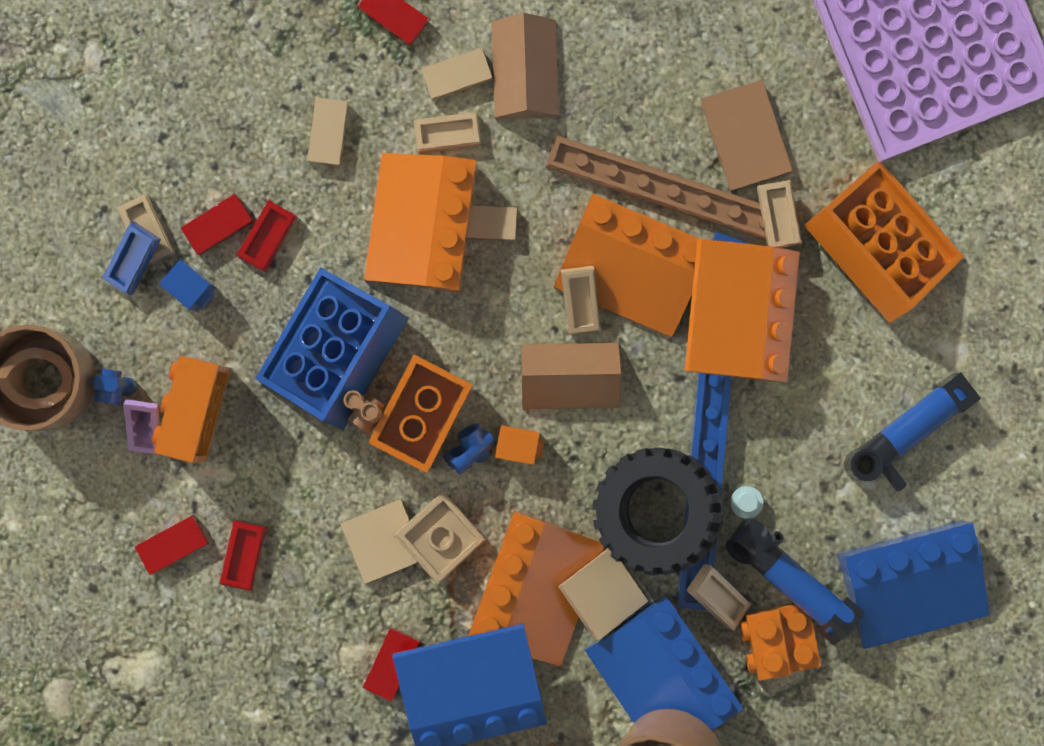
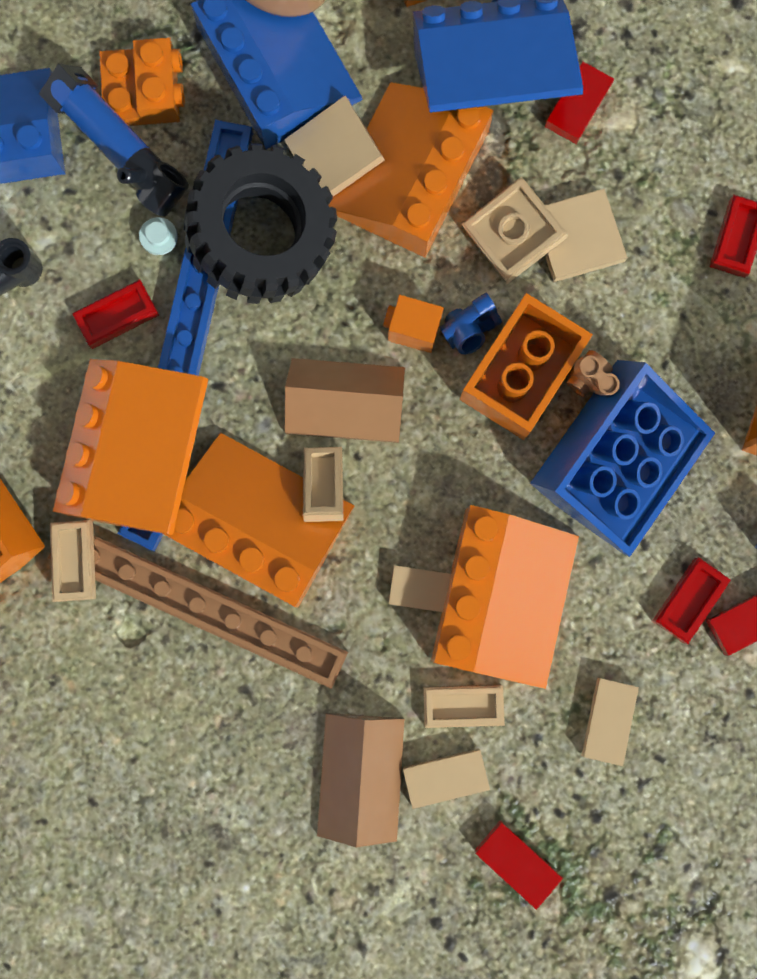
camera: 175 degrees left, 5 degrees down
tan tile [686,564,751,631] -> none
medium nougat tile [700,79,793,192] -> none
none -> red tile [72,279,159,349]

